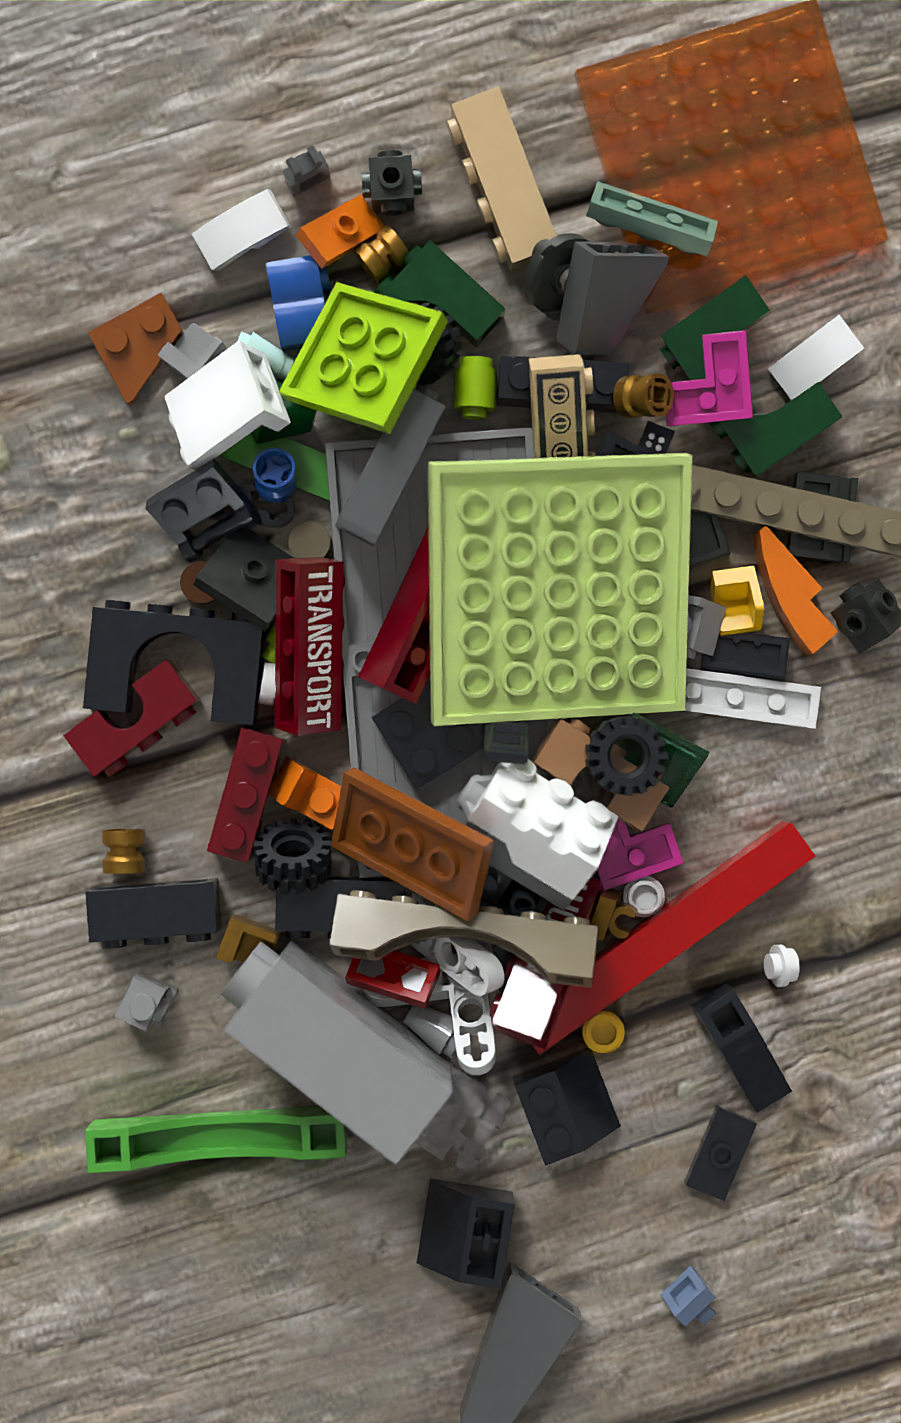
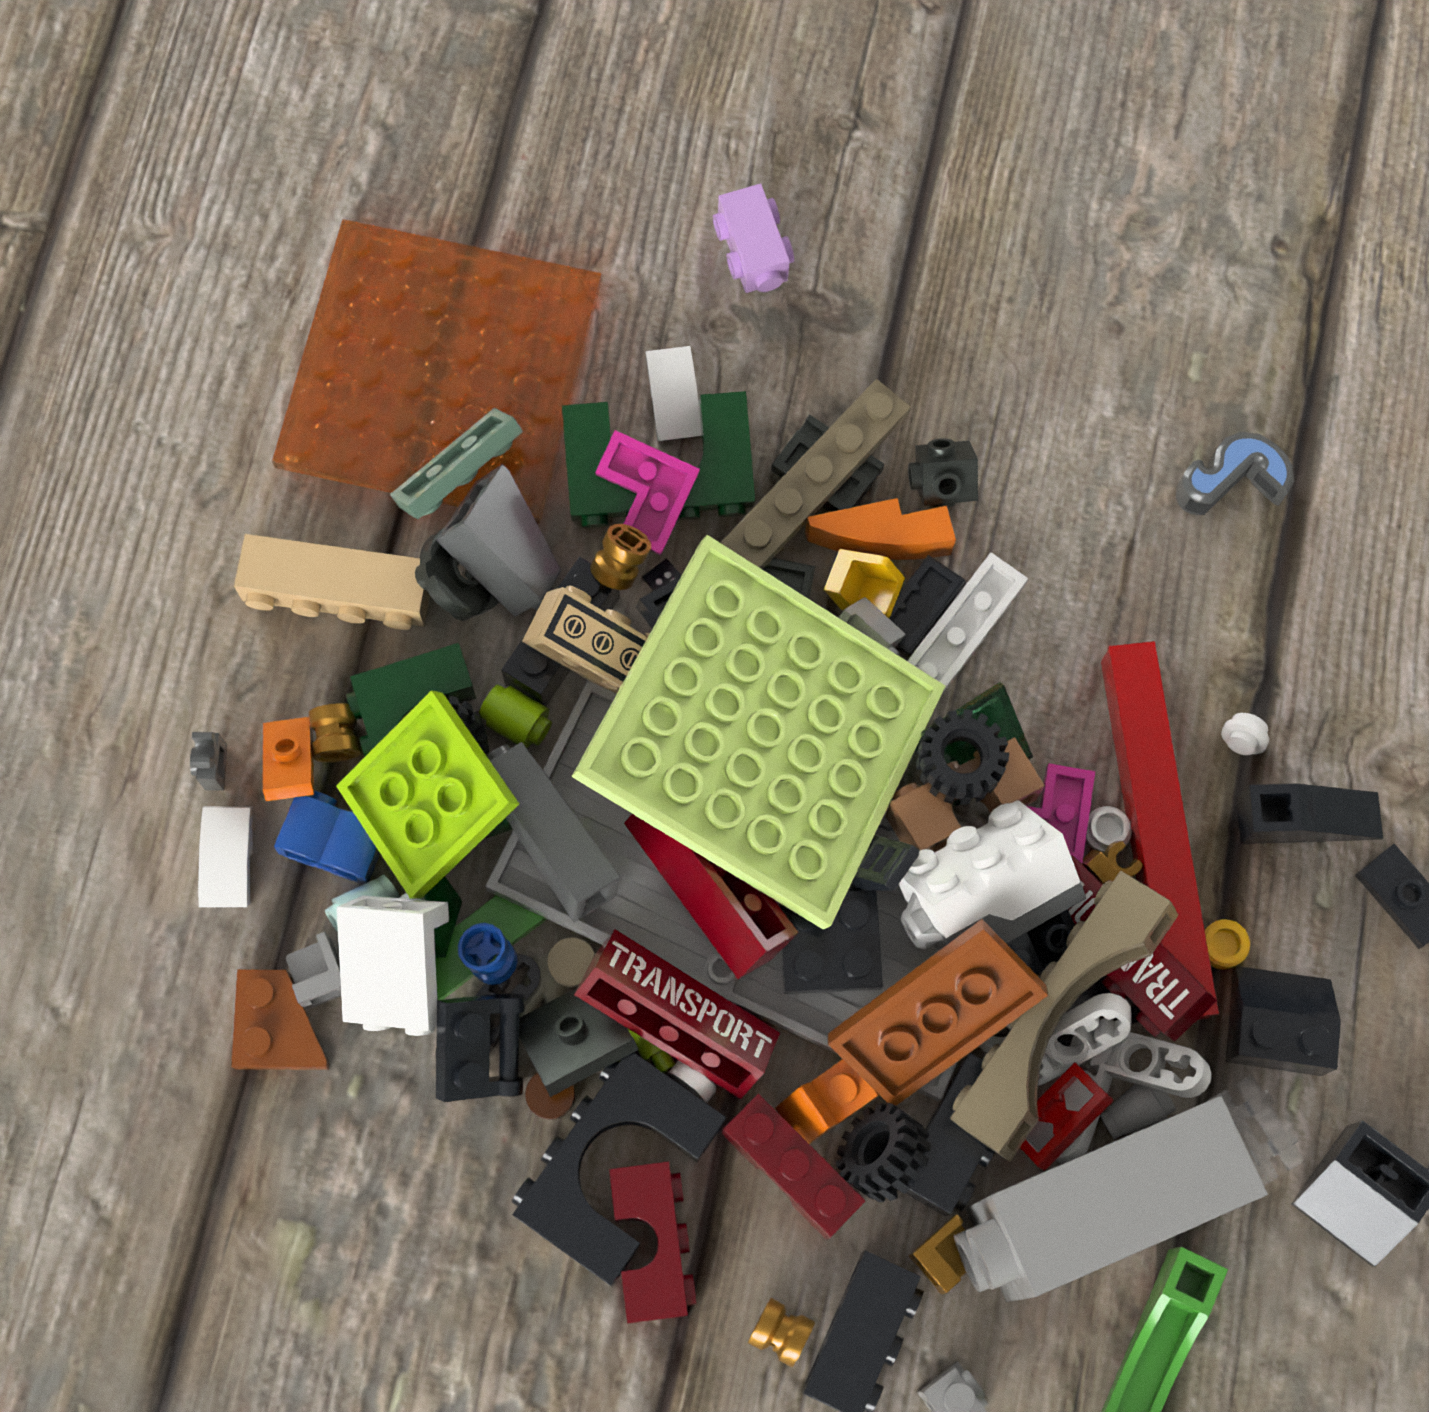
camera: 60 degrees left, 15 degrees down
pearl dark grey brick [361,150,422,216] -> none

